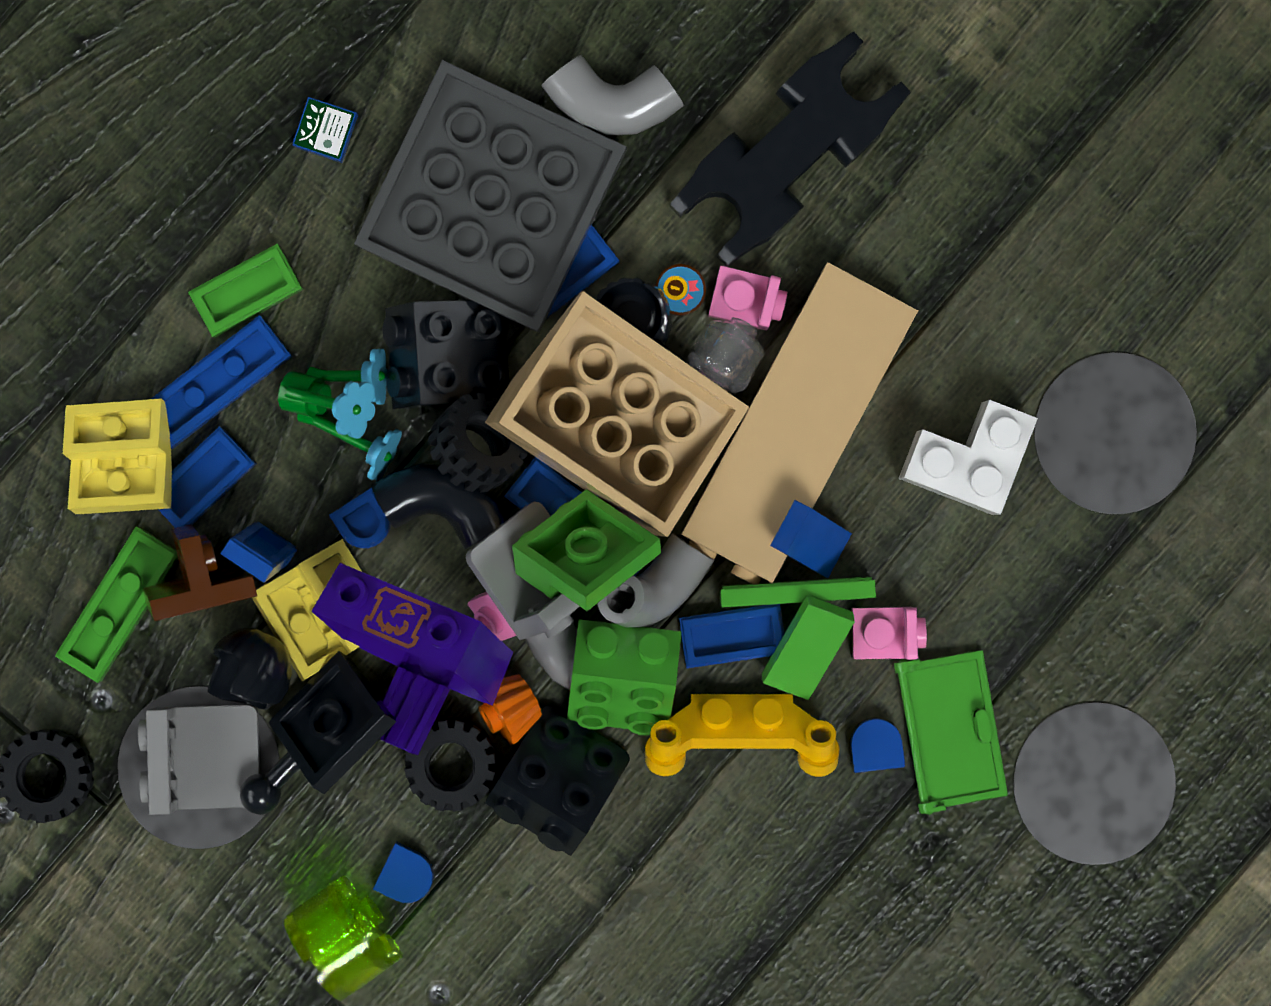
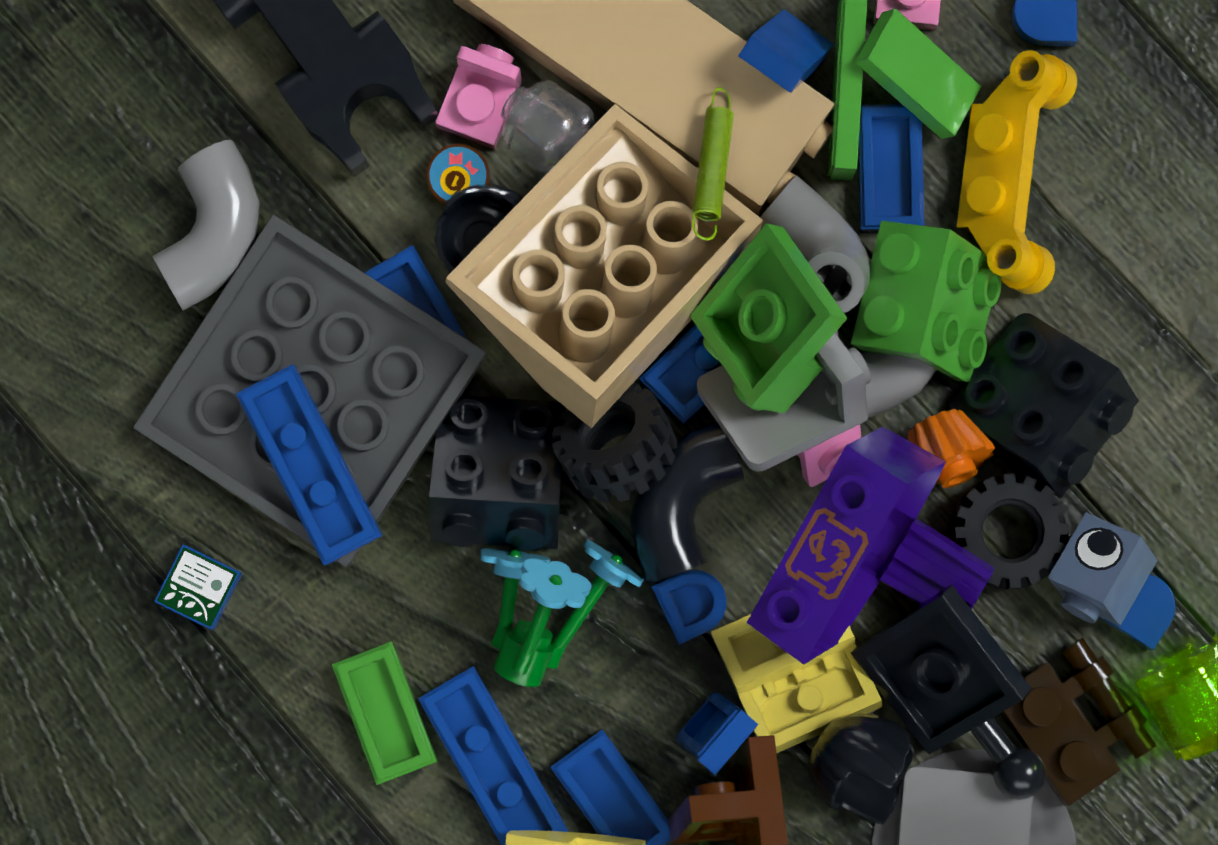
camera: 80 degrees left, 5 degrees down
none -> blue tile [236,364,384,566]
none -> lime piece [692,87,734,241]
none -> dark brown plate [1001,638,1156,806]
none -> sand blue brick [1048,512,1158,626]

